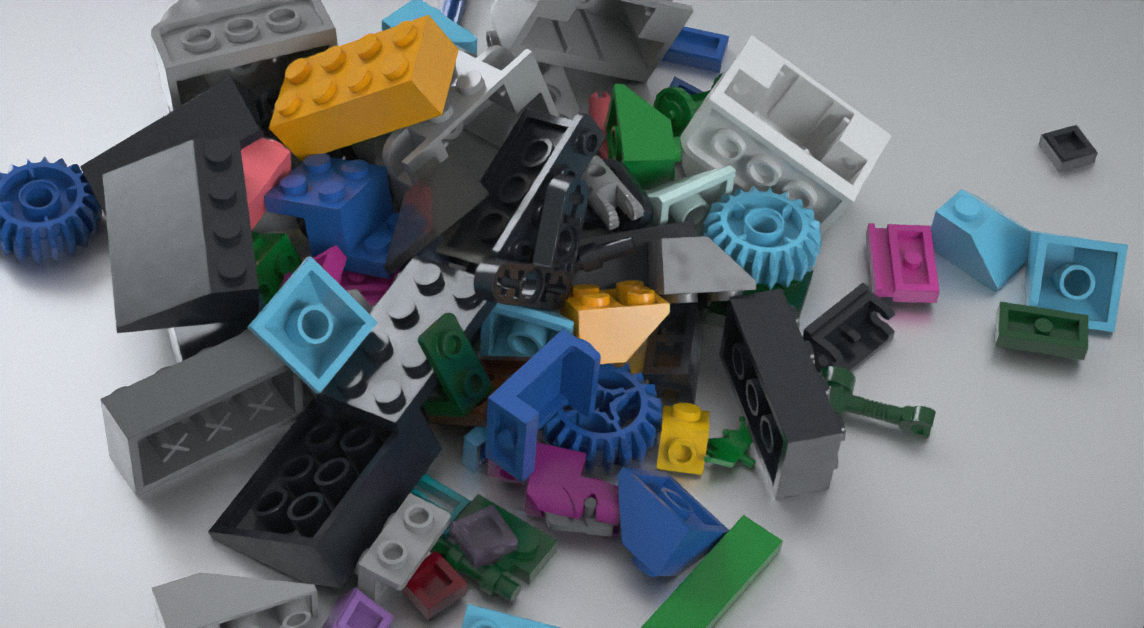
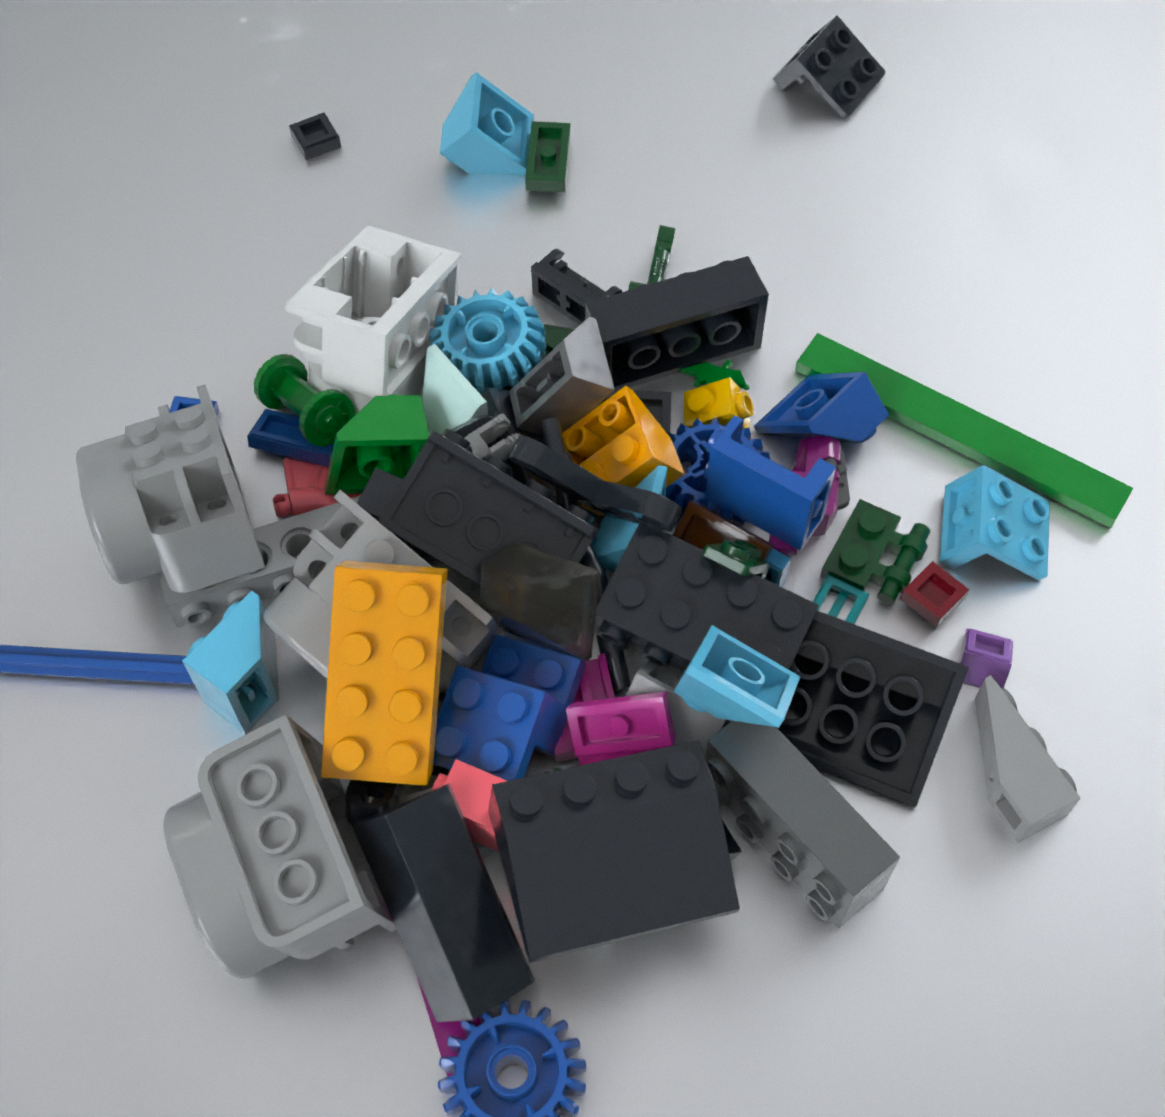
camera: 90 degrees left, 10 degrees up
light grey bracket [355,494,451,603] -> none
clear purple tile [450,504,518,570] -> none
dark pink plate [866,223,940,303] -> none
medium azure slope [931,189,1031,293] -> none

